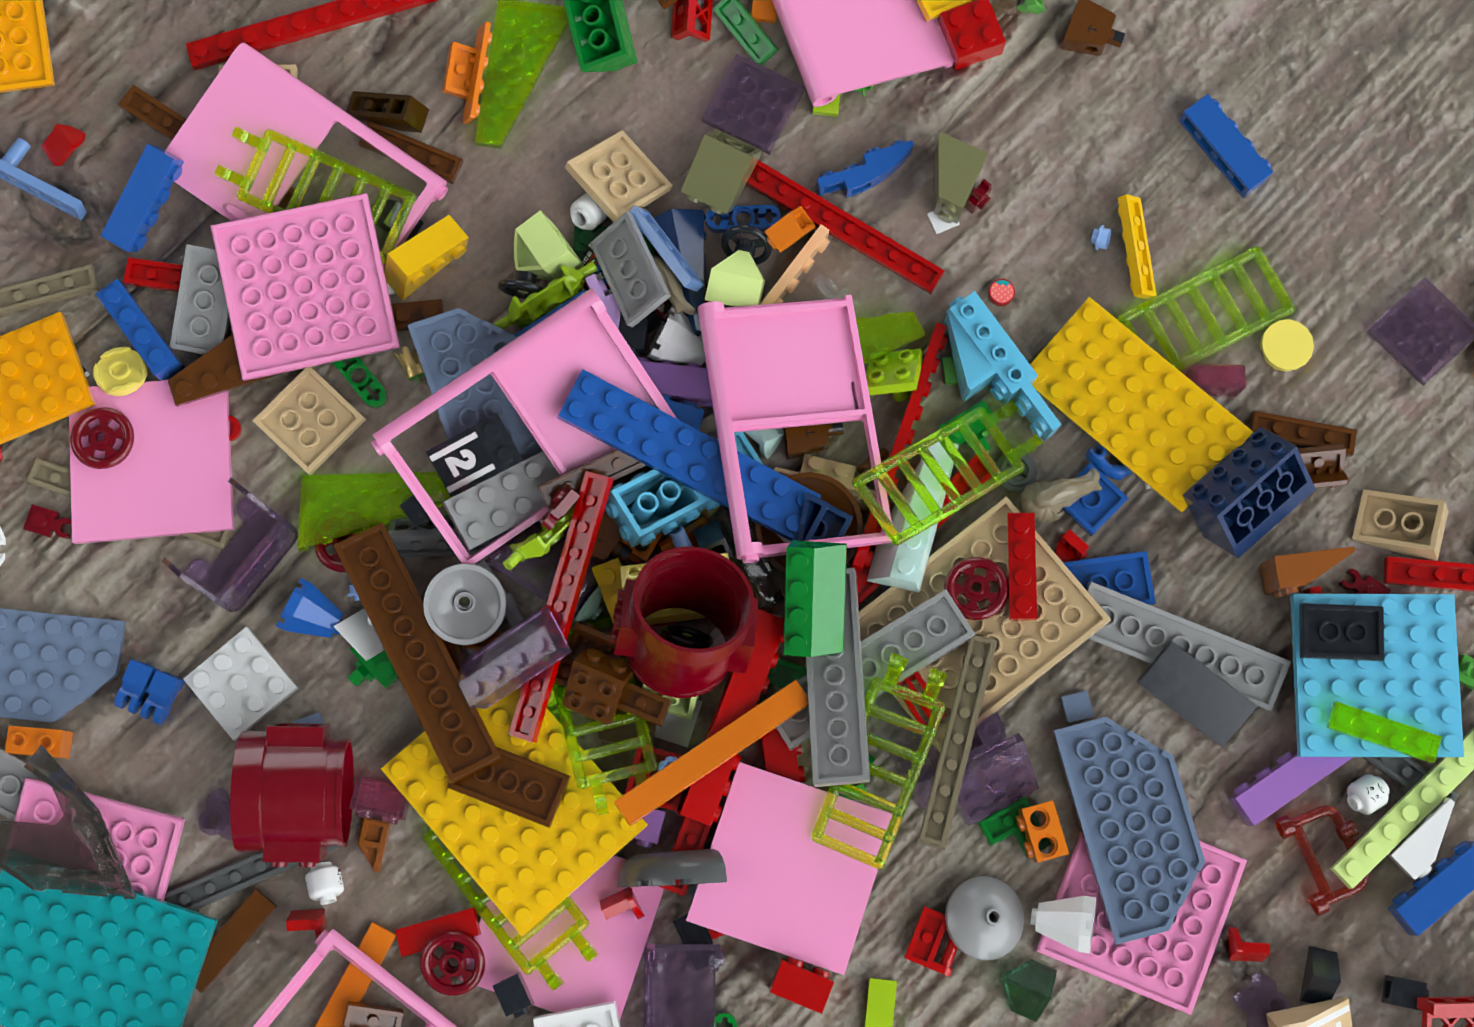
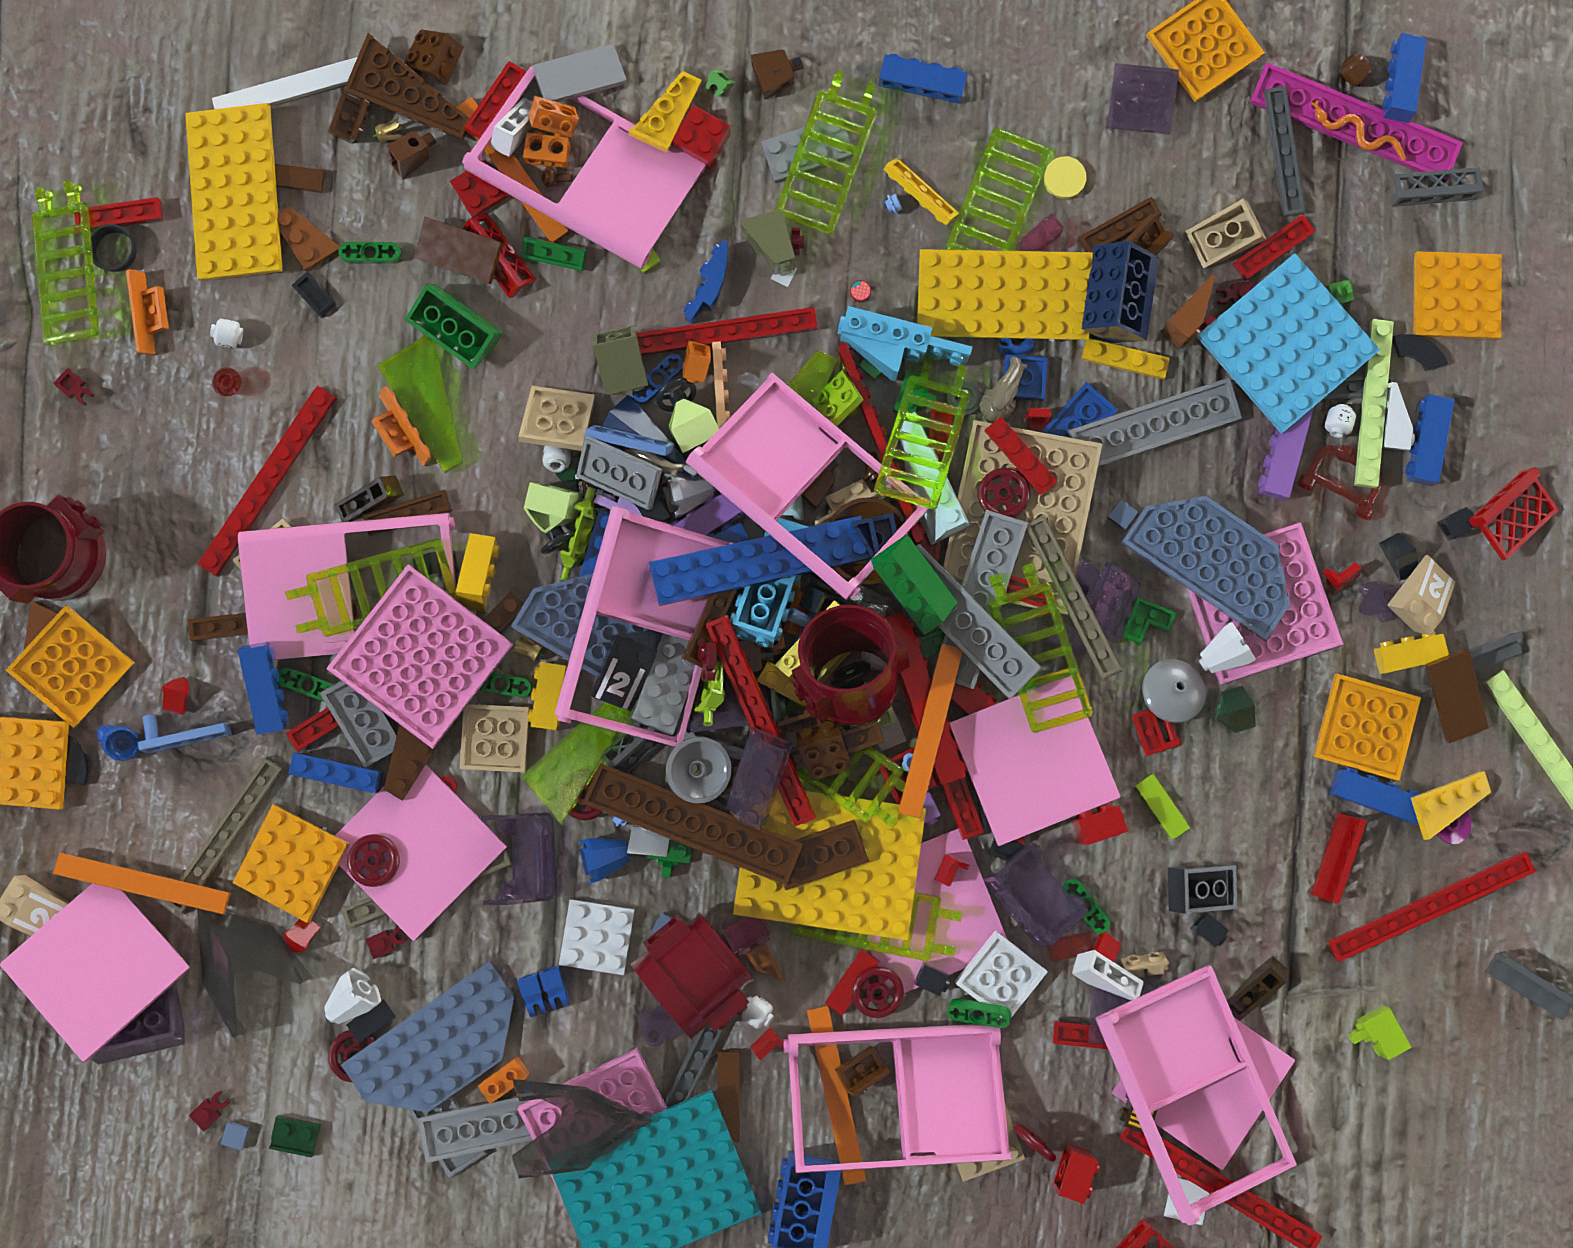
camera: 40 degrees left, 5 degrees up
light yellow tile [93,347,148,396] -> none
black plate [399,495,429,527] -> none
dark grey brick [618,849,727,887] -> none
clear purple plate [702,54,805,155] -> none
orange brick [1016,800,1069,863] -> none
black tile [1137,640,1257,748] -> none
black tile [1299,603,1384,662] -> none
clear neon green tile [1326,701,1442,763] -> none
none -> green beam [278,668,334,702]
none -> yellow brick [528,662,568,731]
none -> light grey plate [761,114,855,183]
none -> clear neon green bar [775,70,878,234]
none -> yellow plate [1081,338,1170,380]

